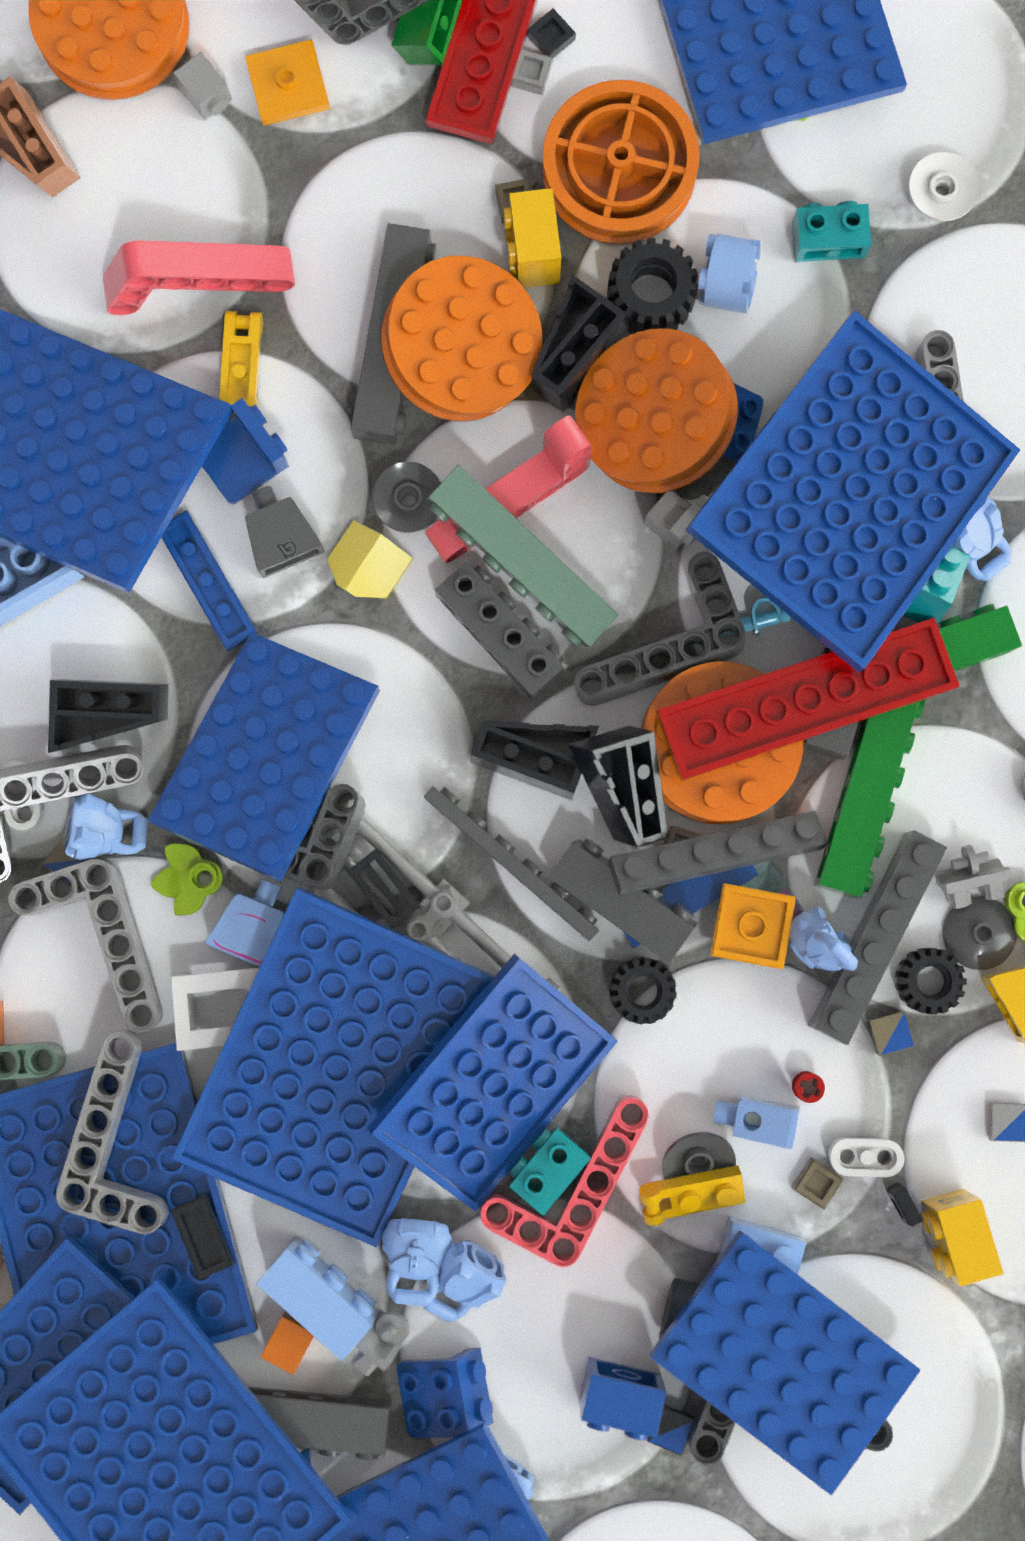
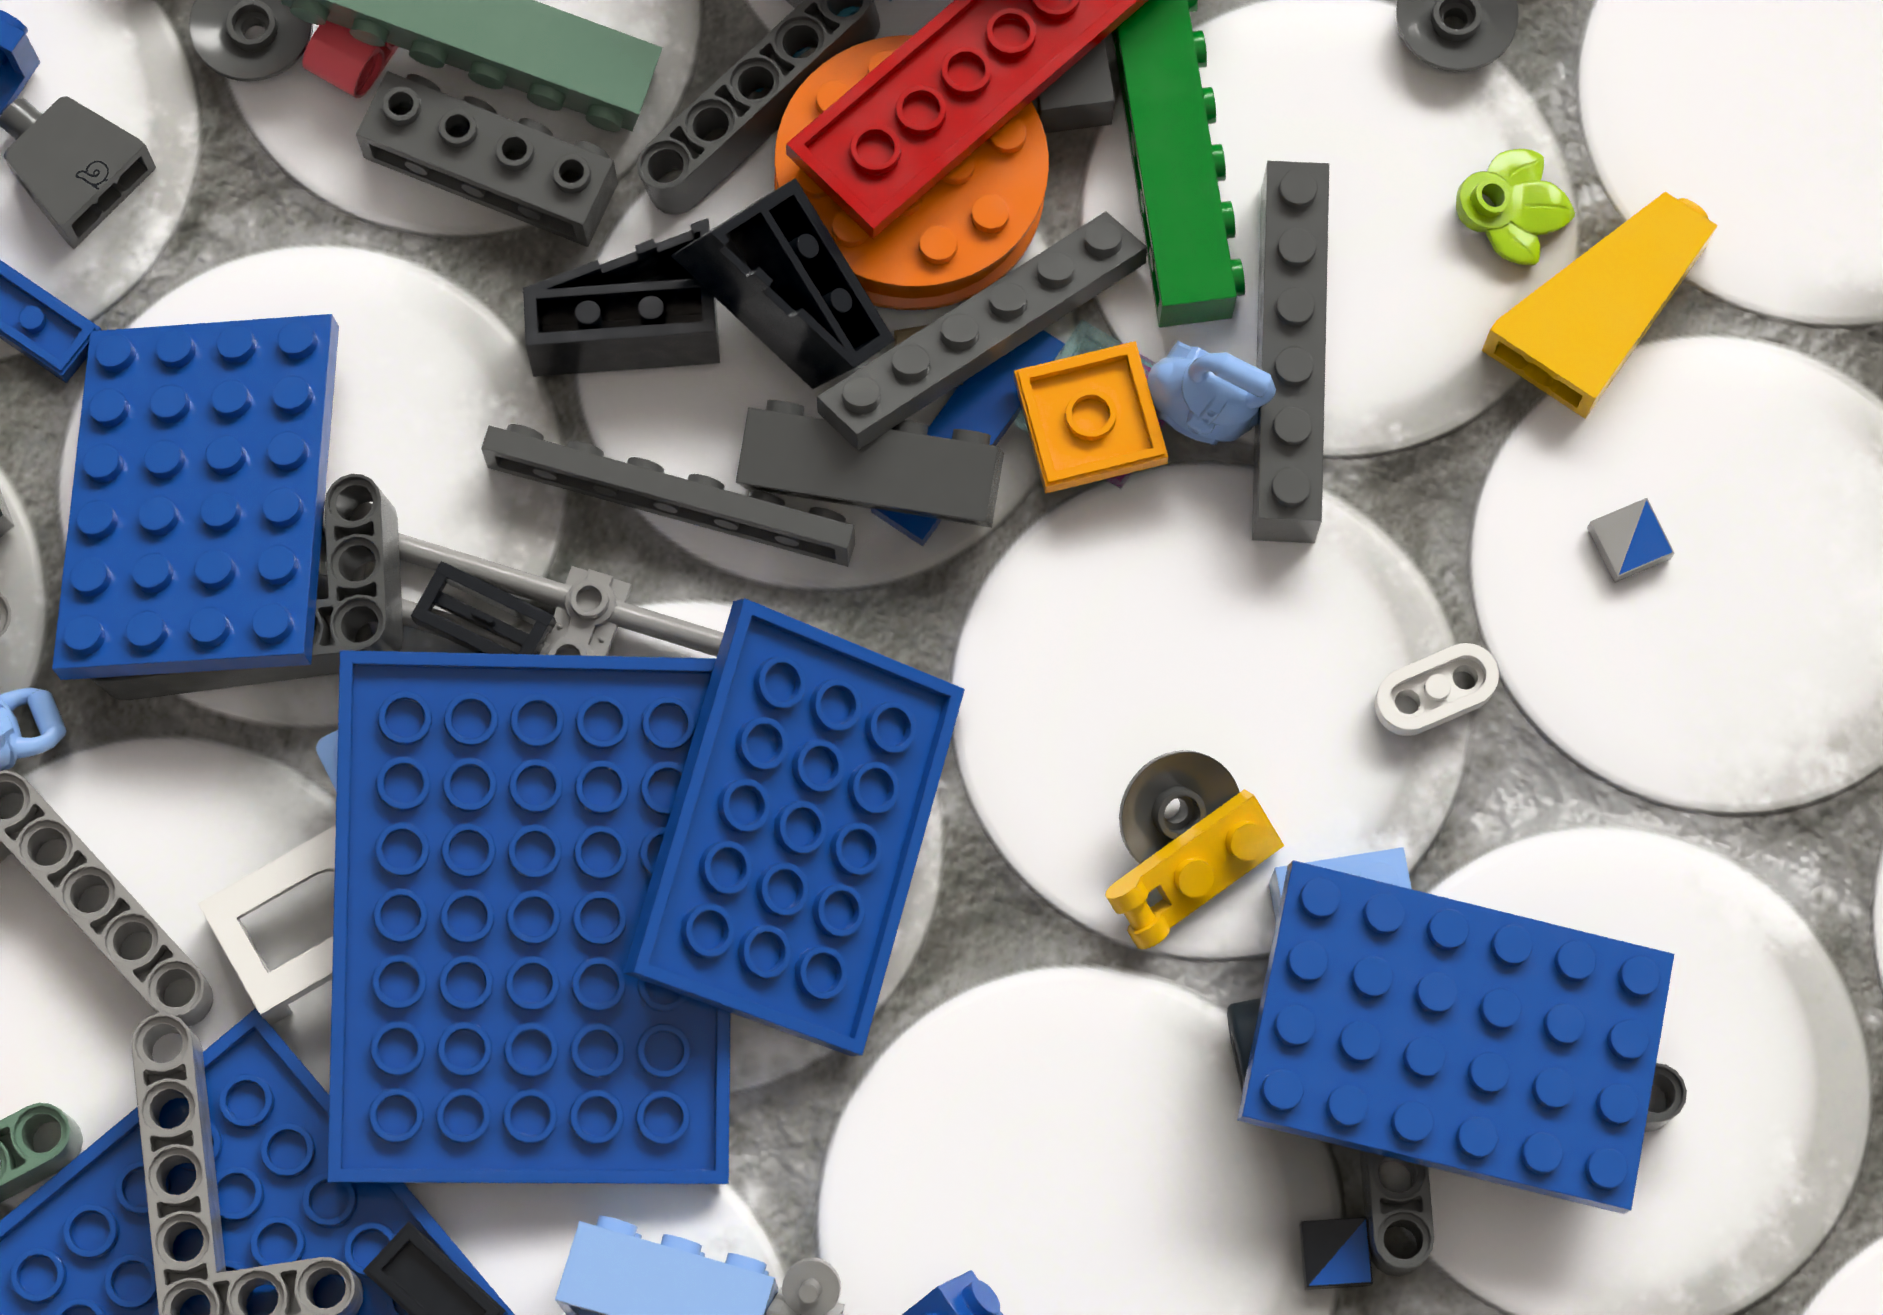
camera: 30 degrees left, 10 degrees down
lime plate [150,844,223,916] -> none
light blue torso [205,879,285,967] -> none
light yellow slope [327,520,413,599] -> none
light blue piece [382,1218,453,1306] -> none
light blue piece [423,1240,506,1322] -> none
coral beam [480,1095,649,1267] -> none
teal brick [508,1125,591,1216] -> none
blue brick [579,1357,667,1440] -> none
black tyre [609,958,677,1025] -> none
light blue torso [713,1096,800,1149] -> none
dark tan tile [791,1157,844,1210] -> none
red axle [792,1071,825,1103] -> none
tile [867,1010,915,1056] -> none
black tile [886,1182,923,1227] -> none
black tyre [895,948,967,1015] -> none
yellow brick [919,1189,1004,1287] -> none
light grey hips [935,845,1012,909] -> none
dark grey dish [943,897,1016,970] -> none

